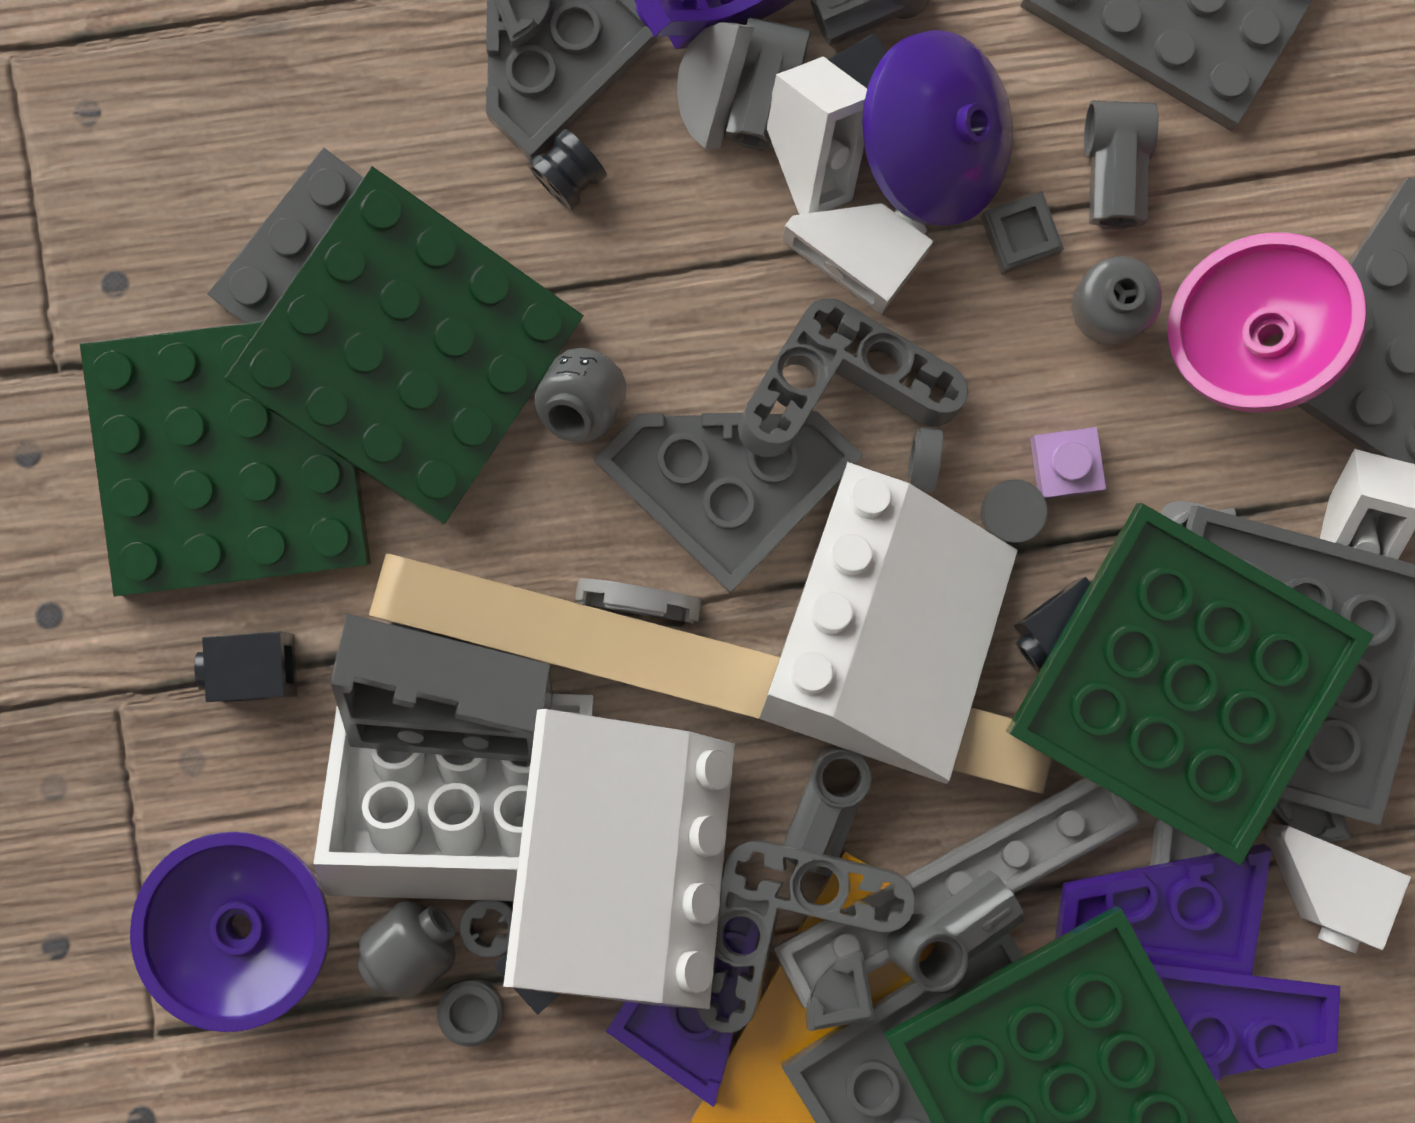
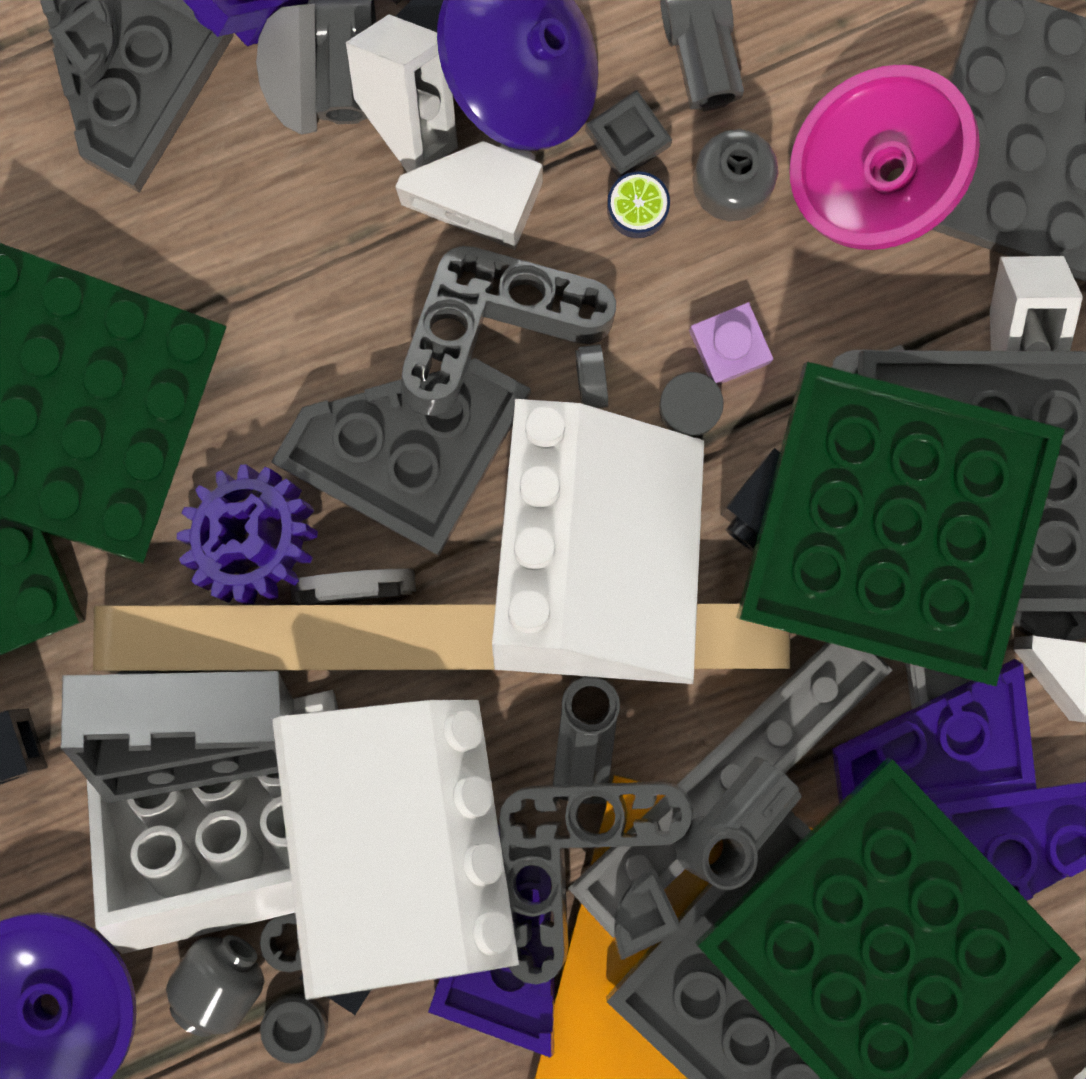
camera: 10 degrees left, 0 degrees up
black wheel [528,129,607,210] -> none
dark grey head [535,348,626,443] -> none
none -> dark purple gear [176,464,318,605]
none -> tile [607,171,670,238]

